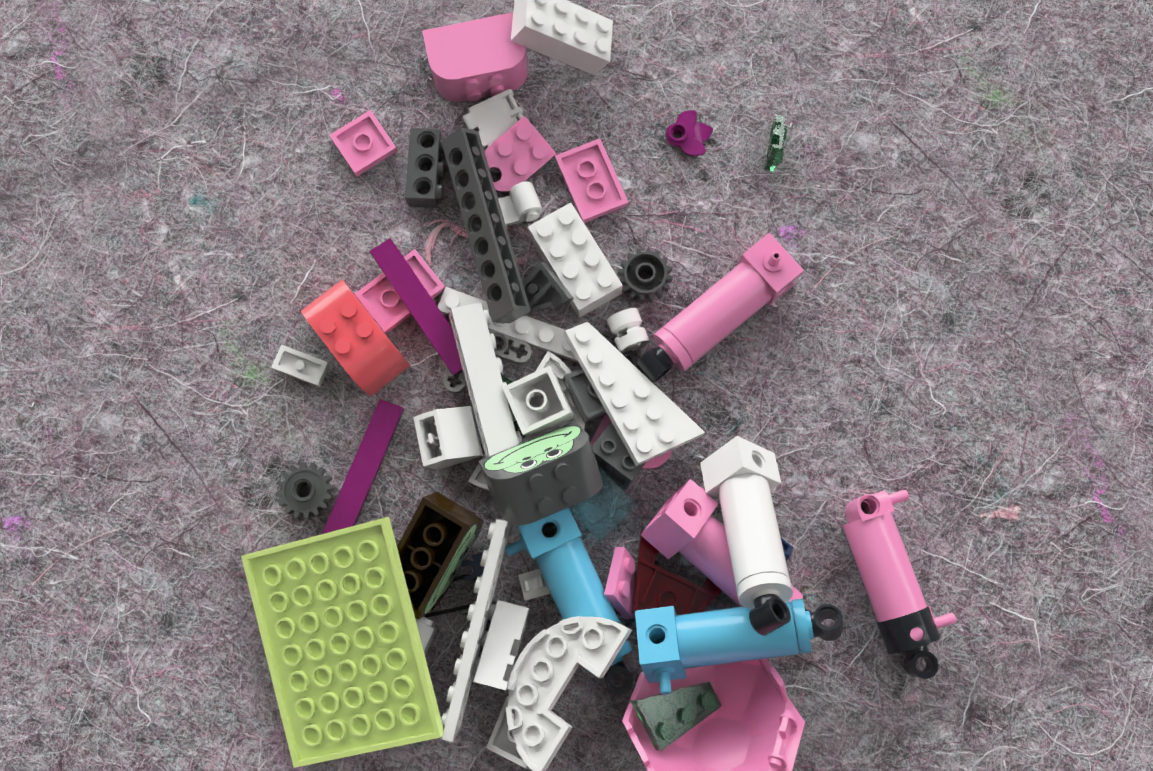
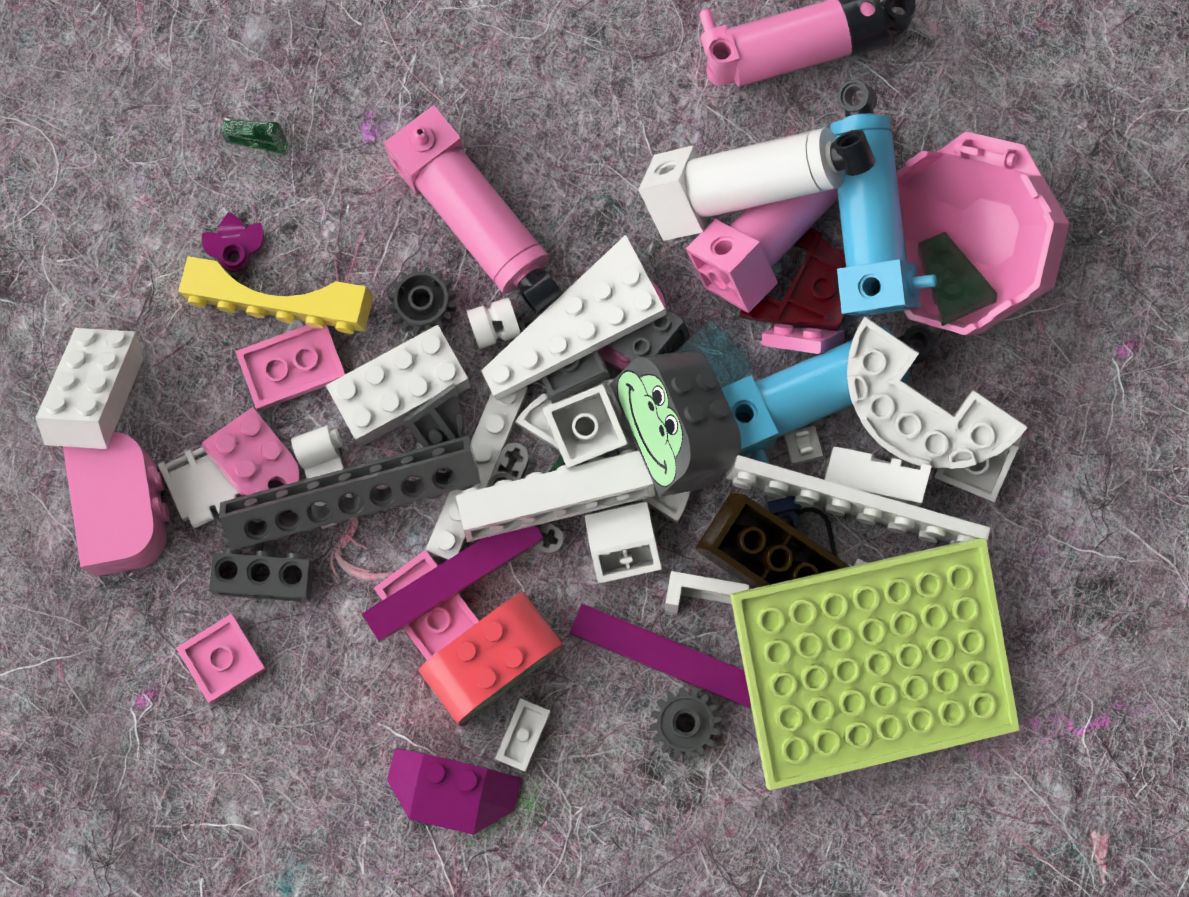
camera: 85 degrees left, 0 degrees up
none -> light yellow arch [178,256,374,334]
none -> magenta wedge [387,749,522,835]
none -> white panel [665,571,749,624]

